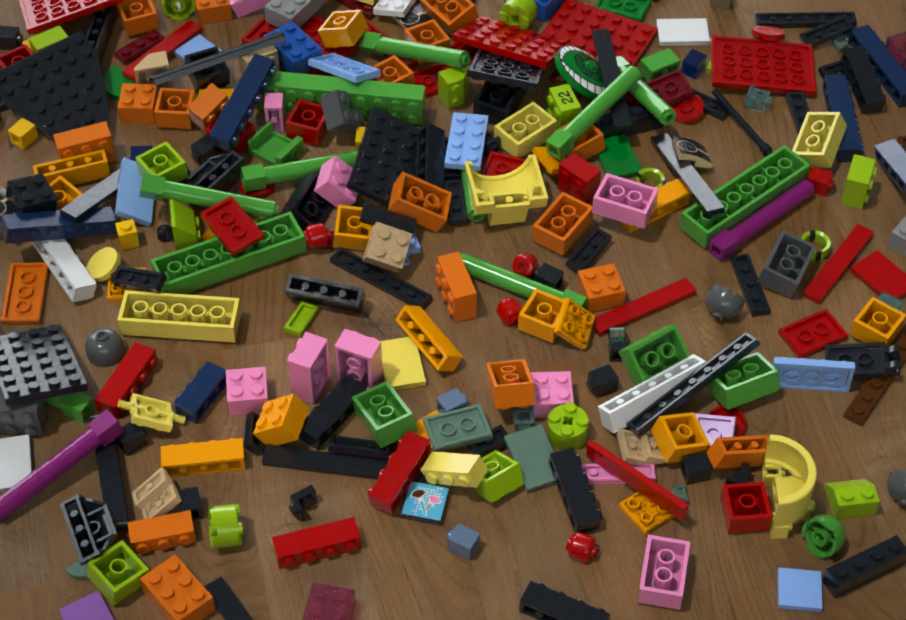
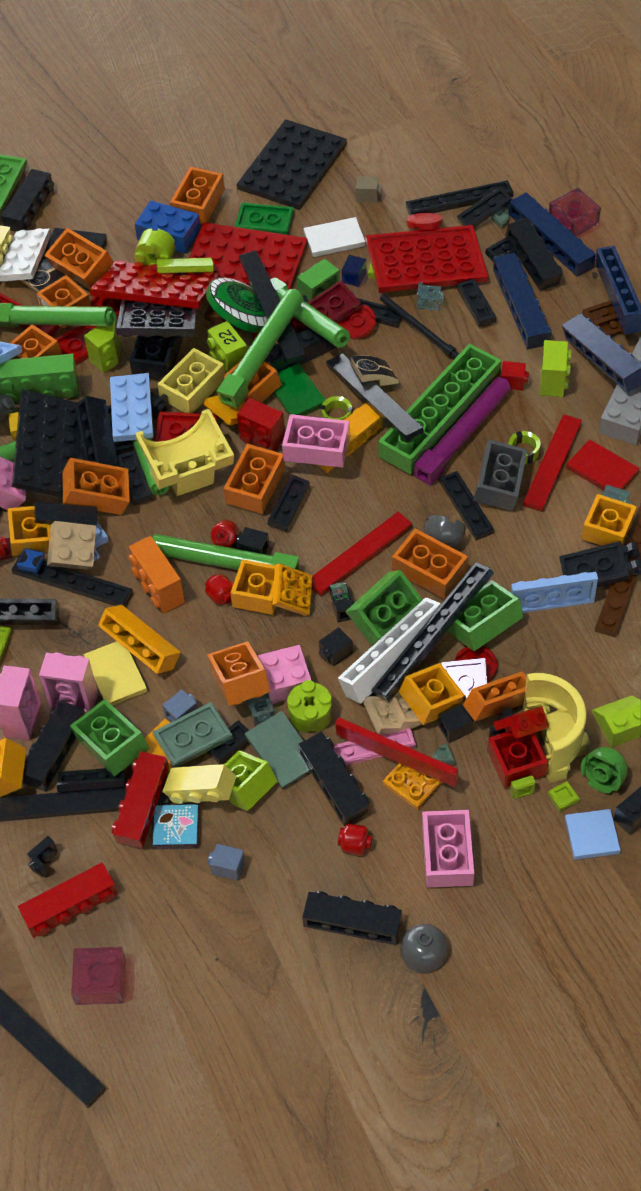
camera: 10 degrees left, 5 degrees up
orange brick [576,263,626,313] -> none
red tile [778,309,849,359] -> none
light yellow brick [792,112,847,168] -> none
none -> blue tile [17,549,45,573]
none -> lime tile [156,258,213,273]
none -> orange brick [392,528,468,599]
none -> red bracket [493,706,549,739]
none -> lime tile [510,775,535,799]
none -> lime tile [547,781,580,812]

